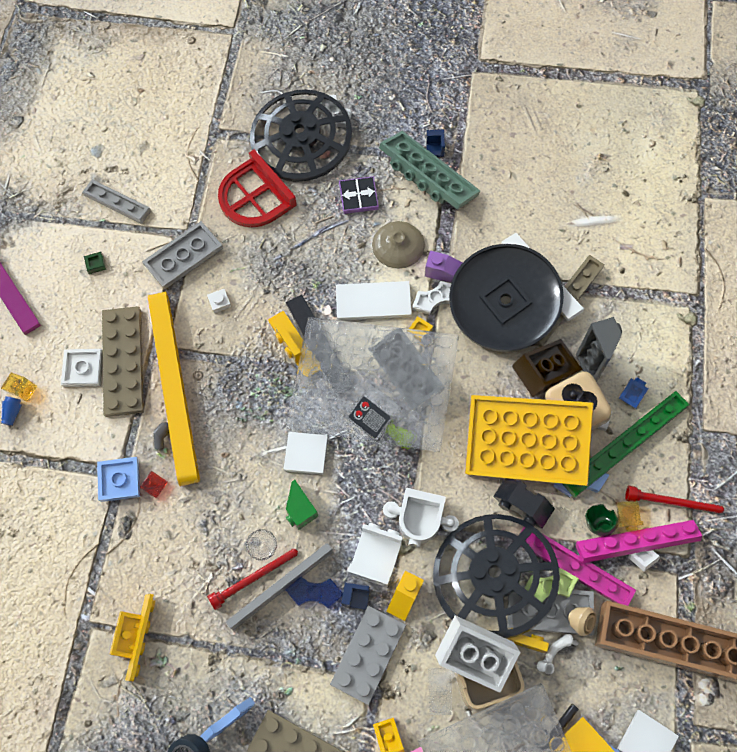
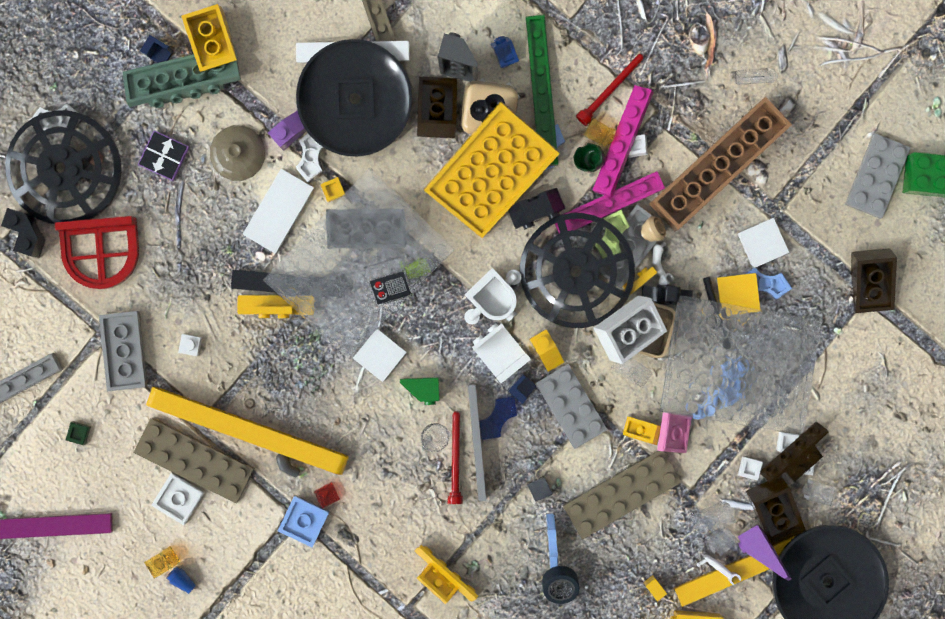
camera: 55 degrees left, 20 degrees up
none -> black brick [1,208,46,258]
none -> yellow slope [181,4,237,72]
none -> black slope [527,476,553,502]
none -> black piece [642,285,693,306]

